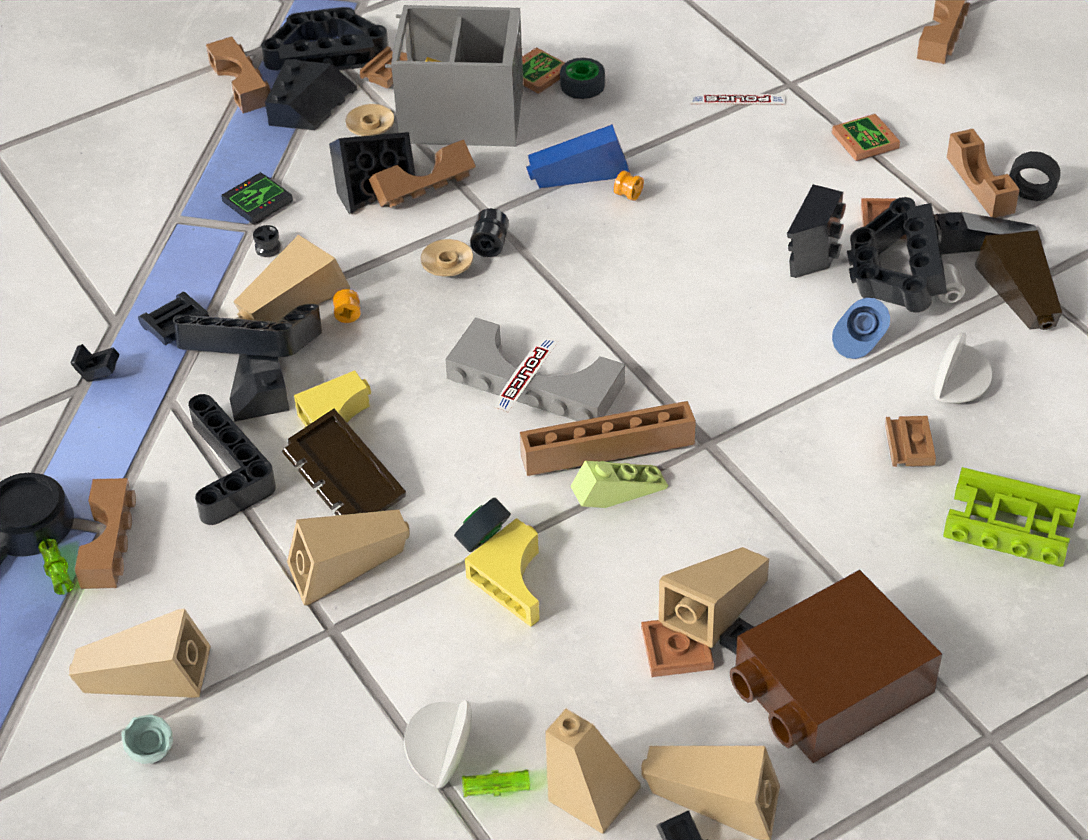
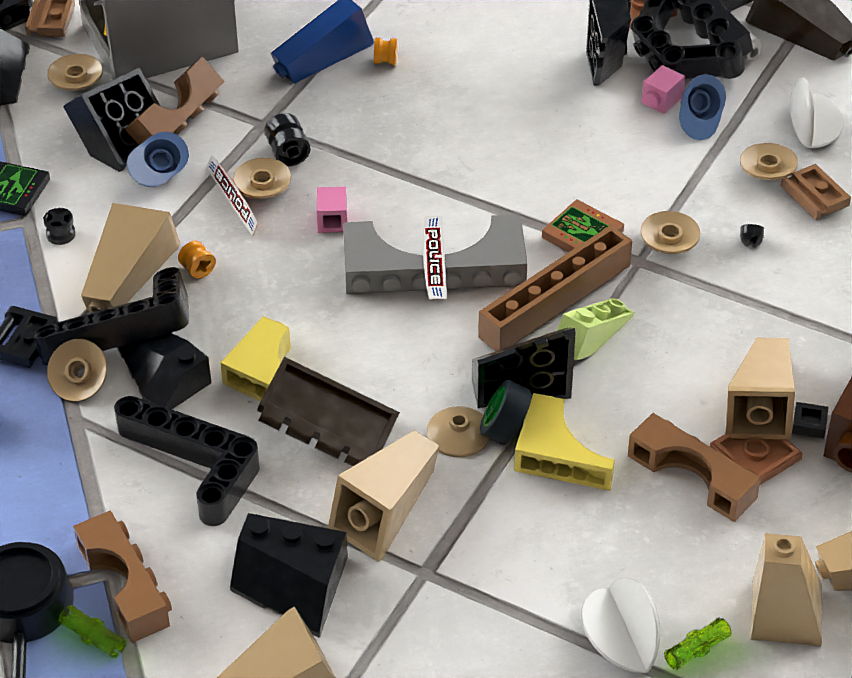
camera: 30 degrees left, 0 degrees up
none -> tan dish [47,339,108,402]
none -> medium blue piece [126,132,189,187]
none -> sticker [207,155,258,236]
none -> black wedge [230,513,348,638]
none -> bright pink brick [317,187,347,233]
none -> tan dish [427,406,490,457]
none -> black wedge [472,327,576,408]
none -> tile [542,199,624,252]
none -> medium nougat arch [628,413,761,522]
none -> tan dish [641,211,700,254]
none -> bright pink brick [642,65,685,114]
none -> tan dish [740,143,798,180]
none -> black hinge [740,224,764,248]

